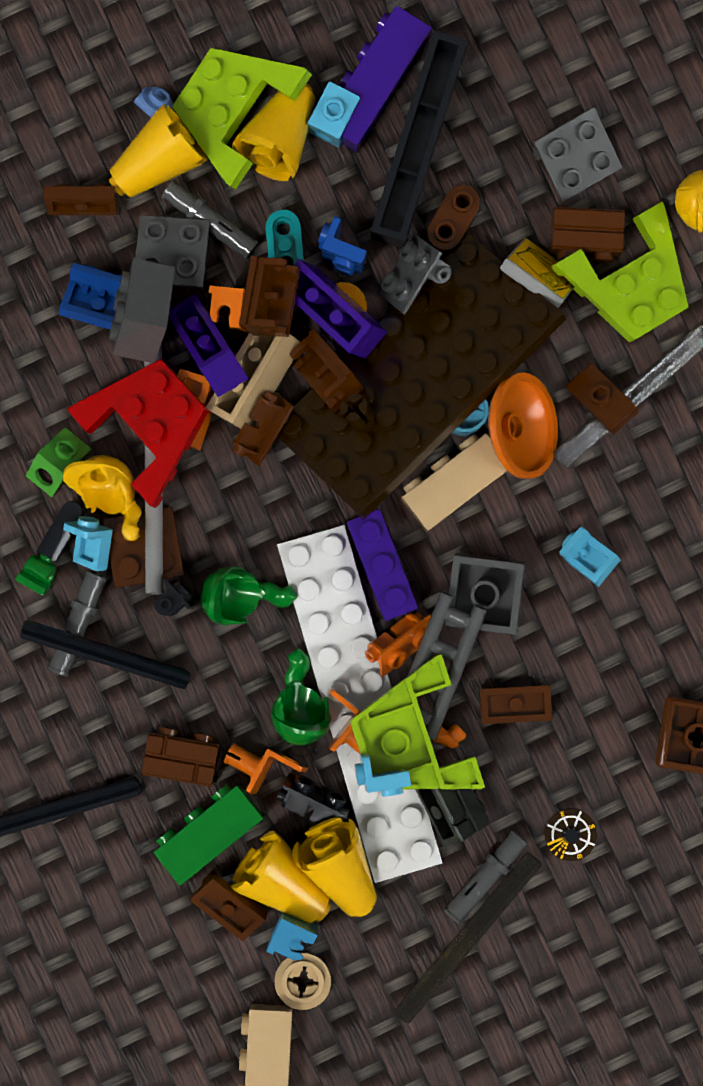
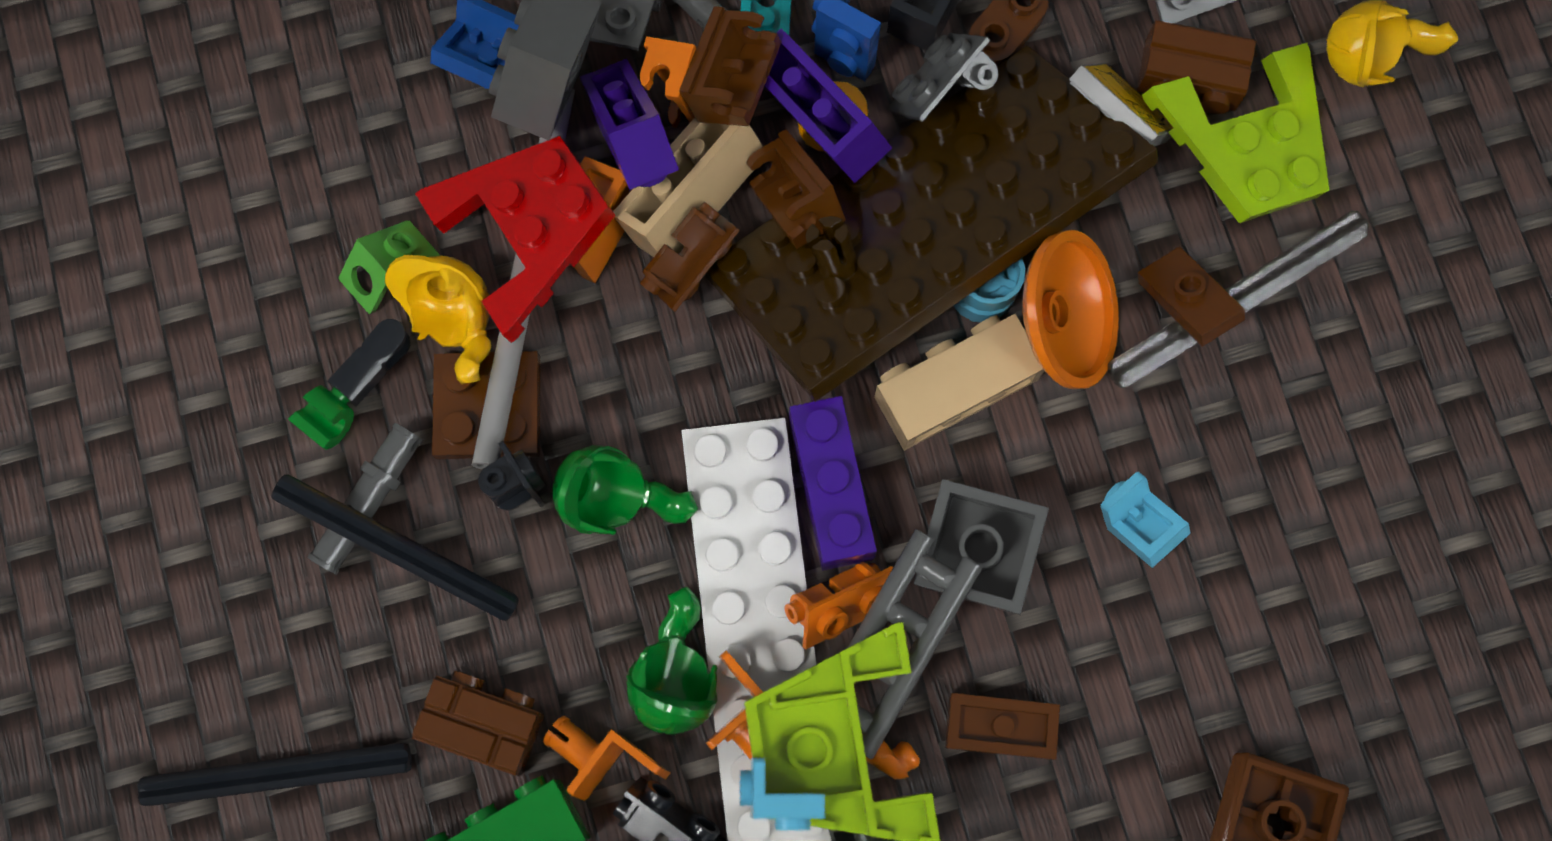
camera: 15 degrees right, 10 degrees down
medium azure bracket [63,516,113,571] -> none

